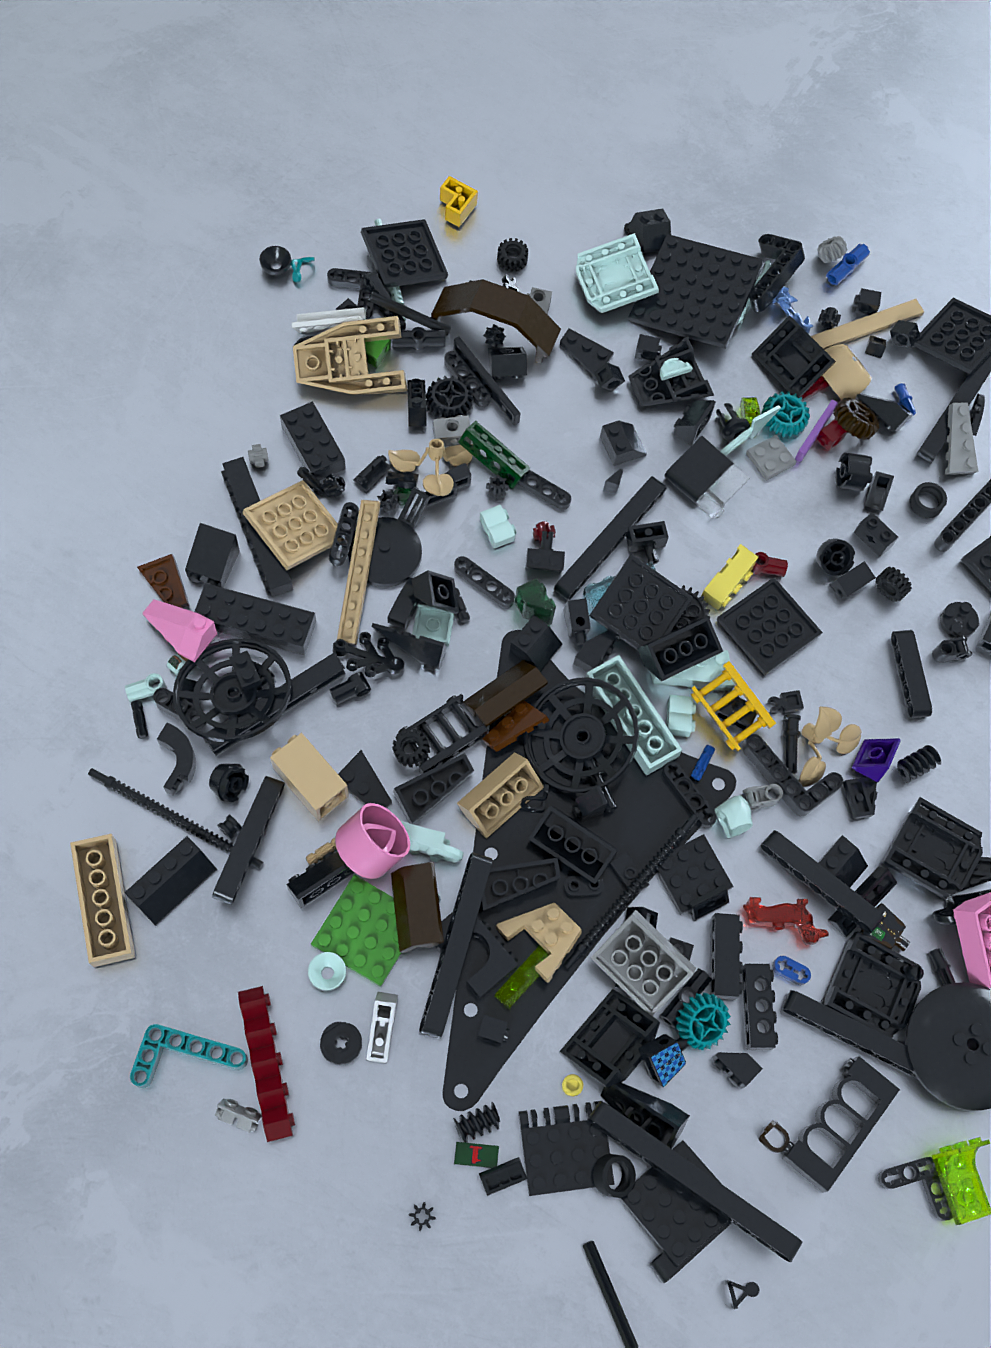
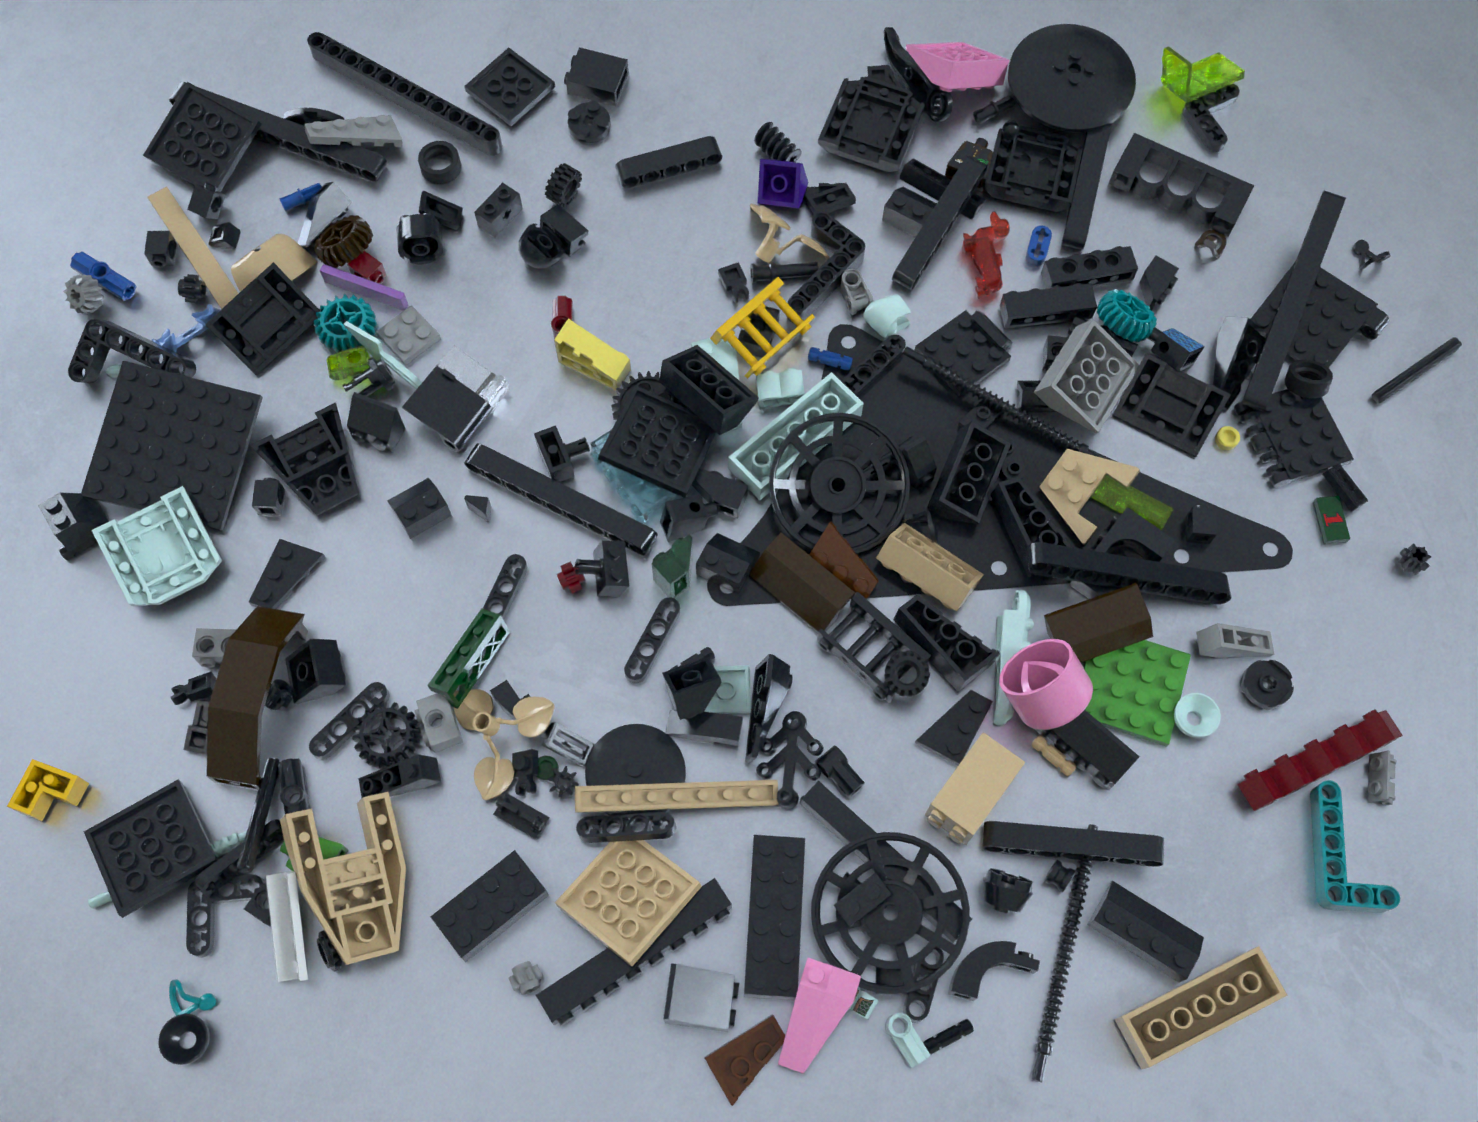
camera: 95 degrees left, 0 degrees up
black axle [297,467,324,495] -> none
black gear [323,473,345,497] -> none
black tile [453,336,521,425] -> none
black piece [453,1102,500,1143] -> none
light aqua brick [479,505,517,549] -> none
black gear [486,475,509,499] -> none
black tyre [497,238,528,272] -> none
black brick [594,363,625,391] -> none
light aqua tile [660,358,693,380] -> none
black plate [717,577,823,676] -> none
black piece [932,636,973,663] -> none

